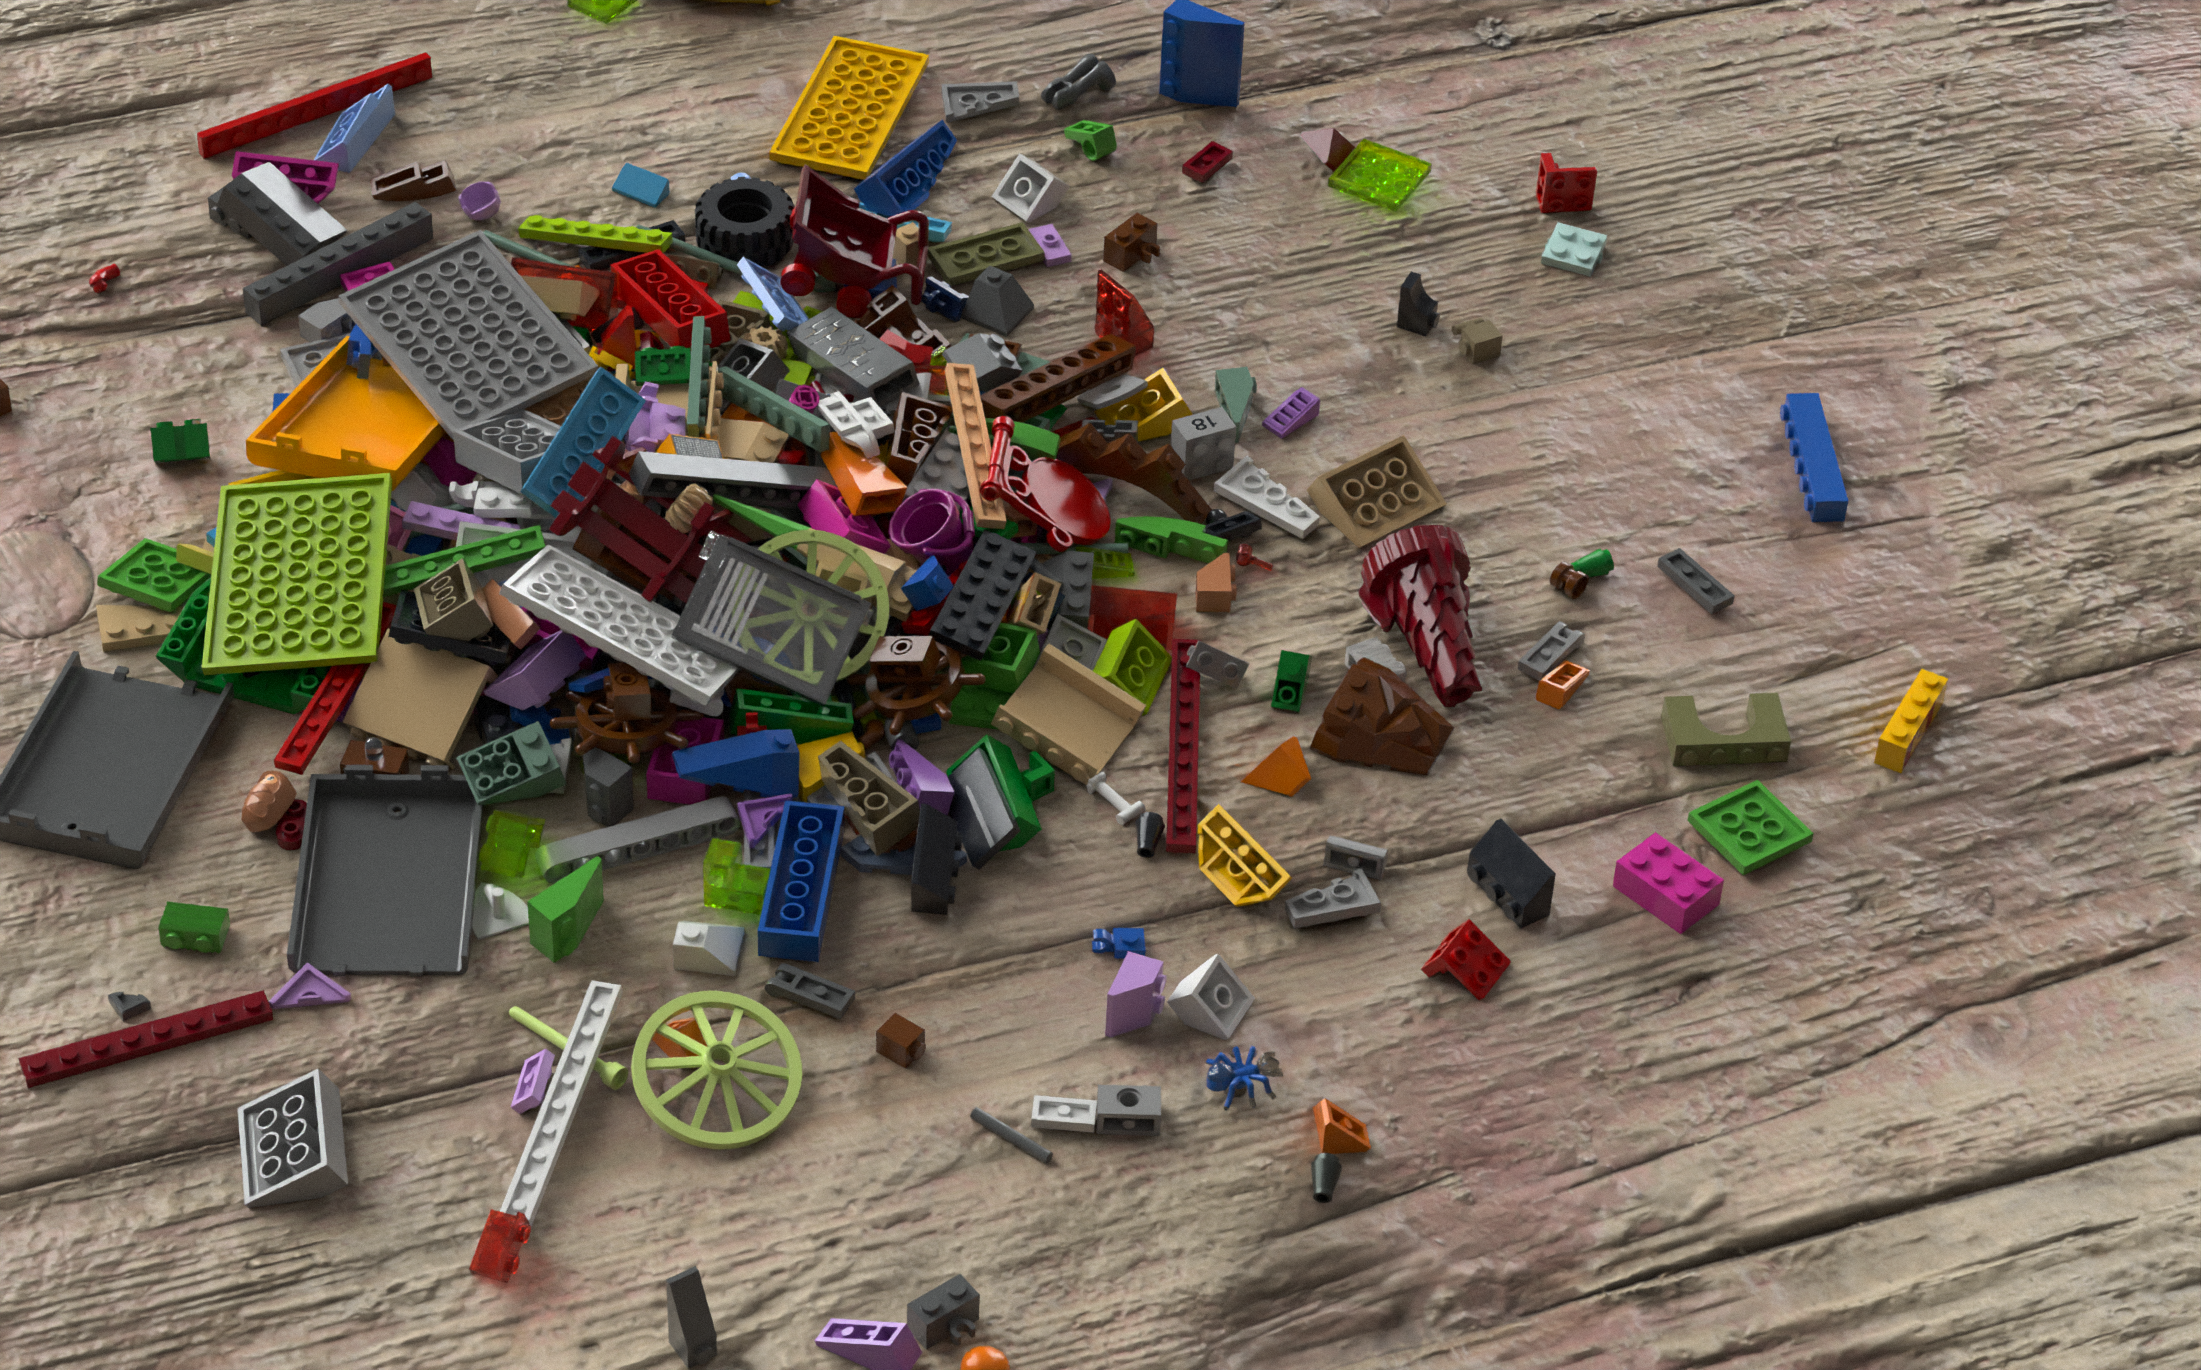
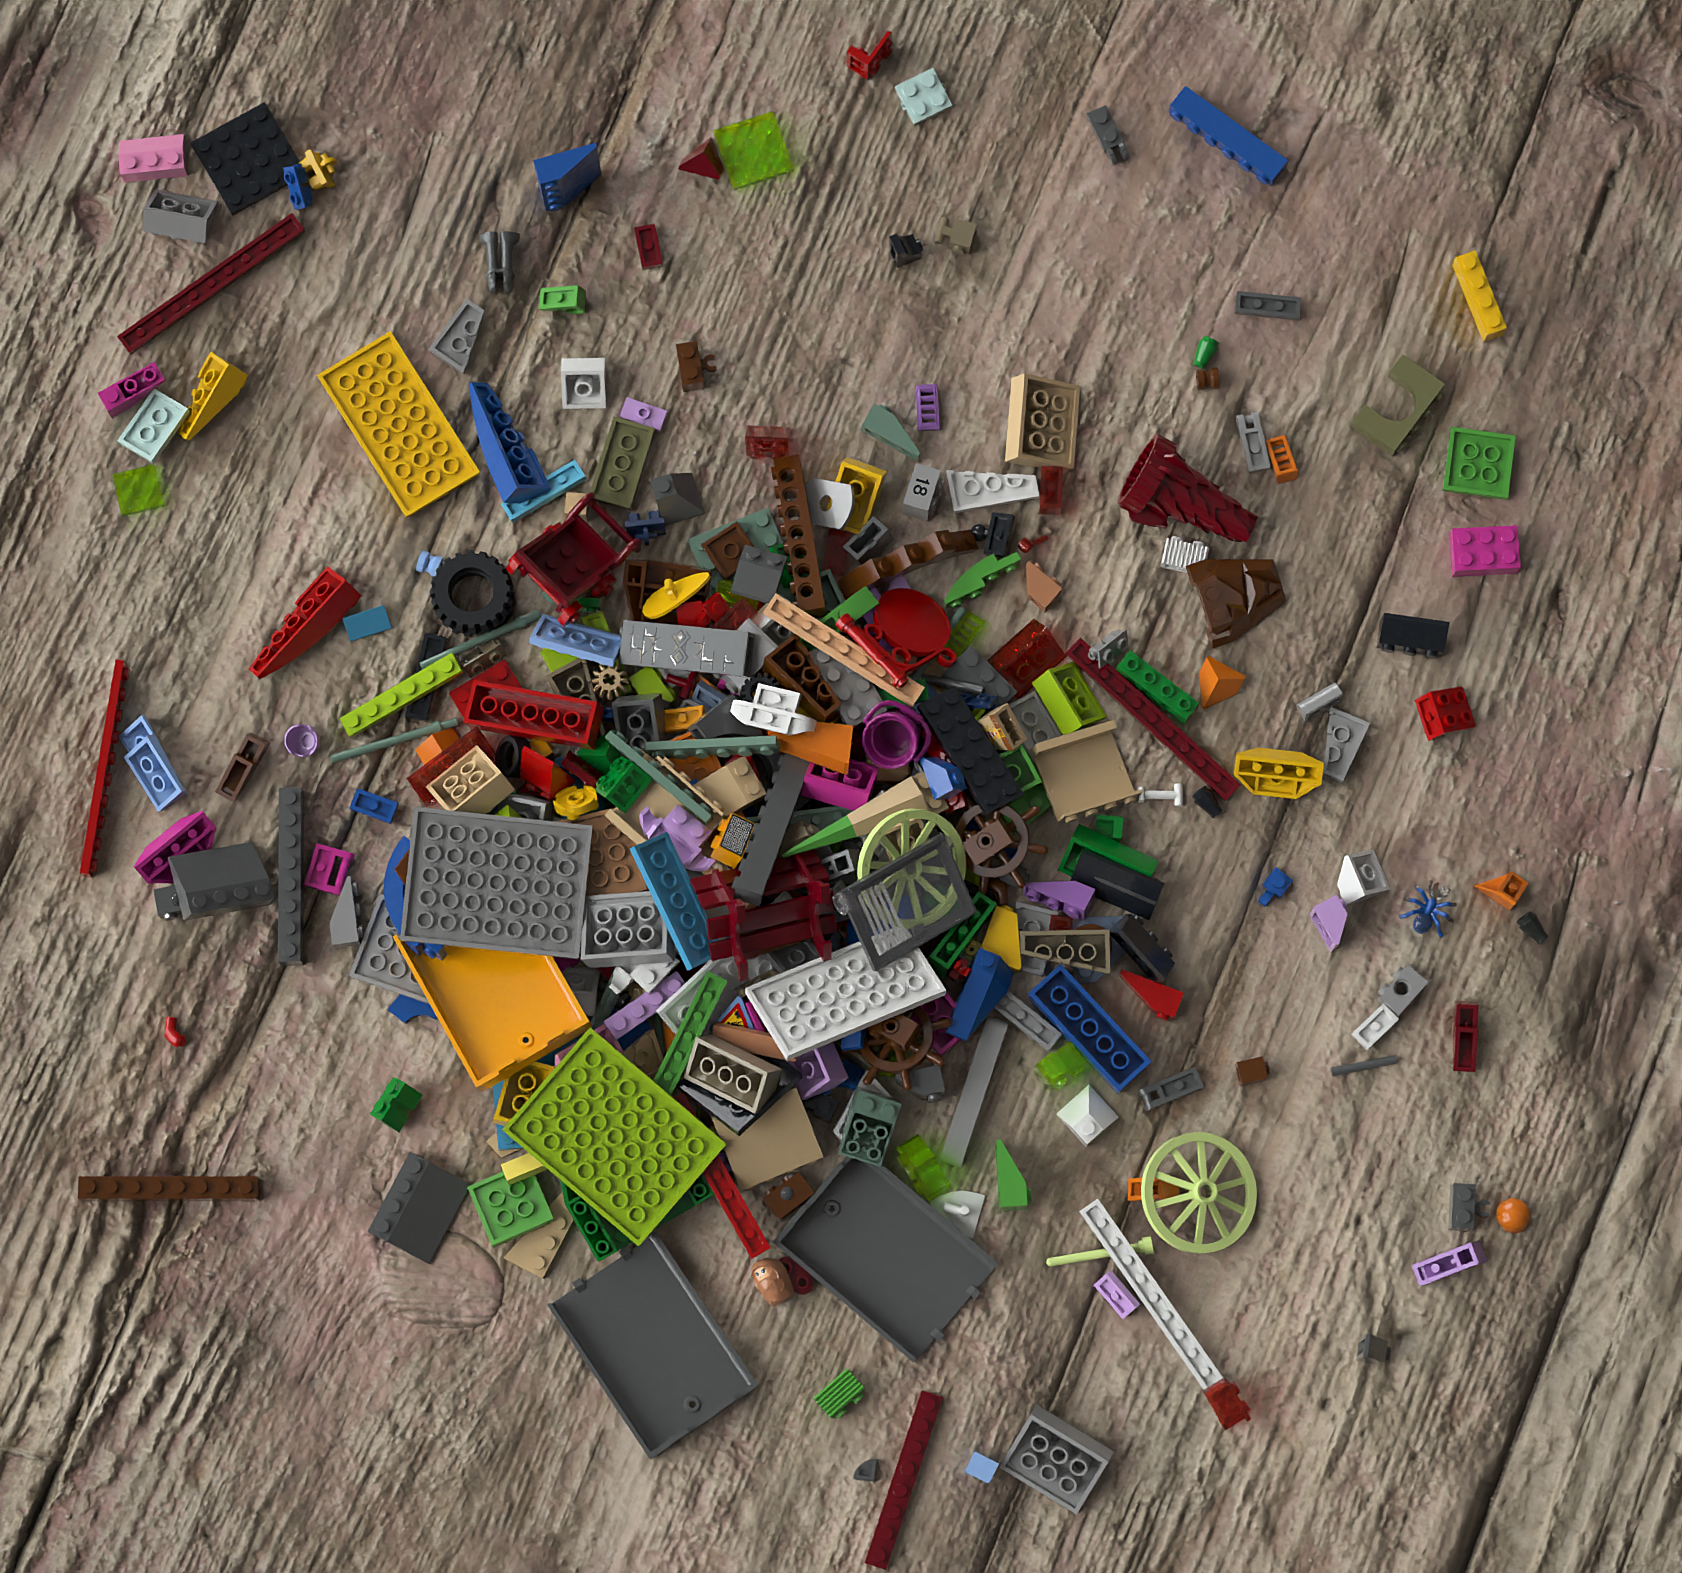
camera: 45 degrees left, 35 degrees up
lavender tile [269,963,351,1009] -> none
tan gear [665,483,713,534] -> none
medium lavender tile [737,794,792,849] -> none
dark pink wheel [788,385,819,414] -> none
green slope [1271,650,1312,712] -> none
none -> red wedge [248,566,362,679]
none -> dark grey slope [368,1152,471,1264]
none -> green plate [578,598,601,614]
none -> yellow shield [643,572,711,619]
none -> light blue panel [964,1452,999,1483]
none -> clear red brick [1039,466,1063,515]
none -> dark grey hinge [1086,105,1129,165]
none -> green brick [1116,650,1199,725]
none -> red slope [1119,969,1184,1022]
none -> dark red slope [1453,1001,1479,1072]

